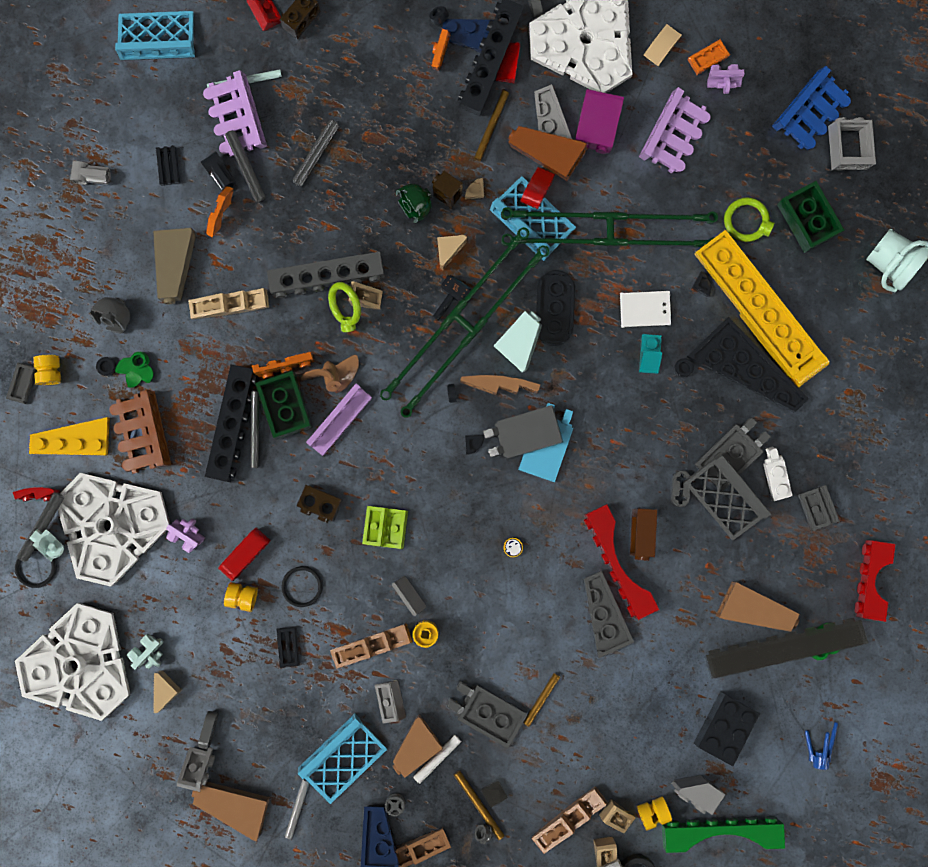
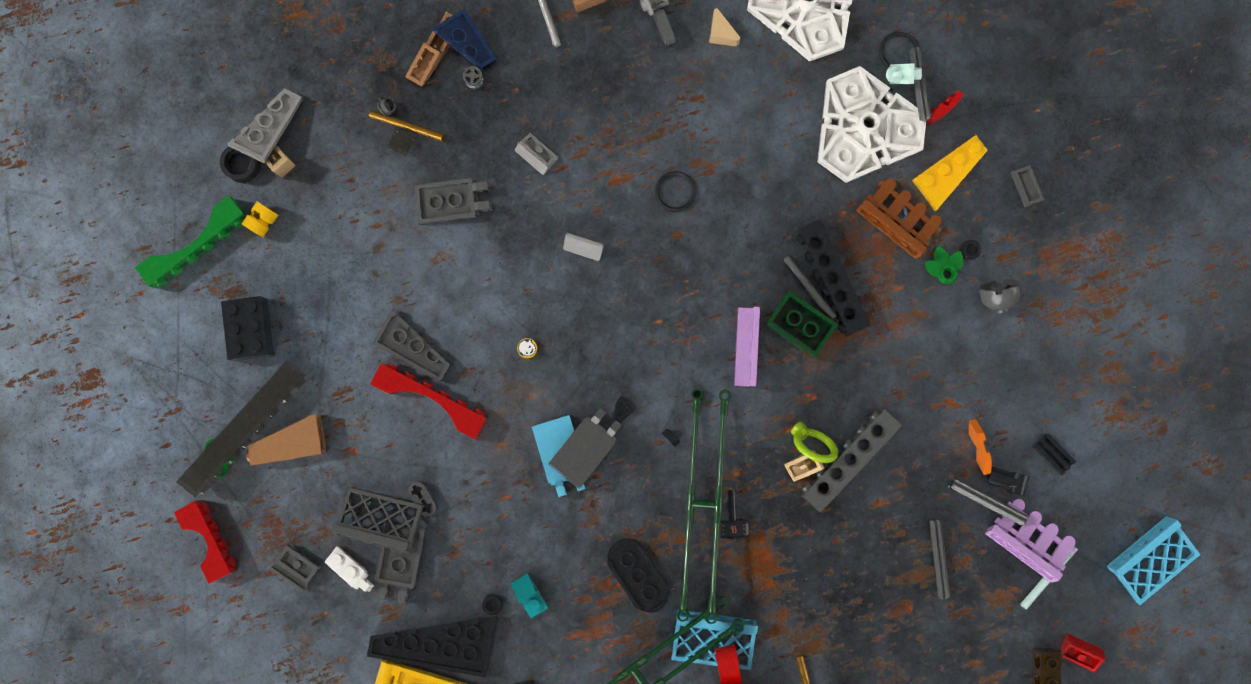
camera: 145 degrees right, 0 degrees up
yellow wheel [33,355,61,385] -> none
light grey piece [70,161,111,185] -> none
light aqua hips [127,634,164,670] -> none
dark tan slope [153,228,196,304] -> none
lavender hips [166,518,205,553] -> none
tan slope [189,288,269,319] -> none
red beam [218,527,271,582] -> none
yellow wheel [224,582,258,612] -> none
orange wing [252,352,315,379] -> none
black tile [276,626,300,668] -> none
dark brown brick [297,485,343,523] -> none
medium azure fence [298,713,387,804] -> none
medium nougat piece [301,355,359,393] -> none
medium nougat slope [330,624,413,669] -> none
lime slope [362,506,408,549] -> none
medium nougat slope [393,714,443,778] -> none
dark green cylinder [396,183,432,223] -> none
yellow wheel [413,620,439,648] -> none
white piece [413,735,462,784] -> none
dark brown brick [432,170,463,209] -> none
tan slope [437,235,467,270] -> none
medium nougat slope [460,375,541,395] -> none
tan tile [465,178,484,199] -> none
light aqua slope [494,311,542,372] -> none
pearl gold bar [523,673,560,727] -> none
medium nougat slope [532,787,607,854] -> none
tan slope [599,799,635,833] -> none
white container [620,291,671,328] -> none
reddish brown window [630,509,657,561] -> none
light grey slope [671,775,725,815] -> none
blue plant [805,722,838,770] -> none

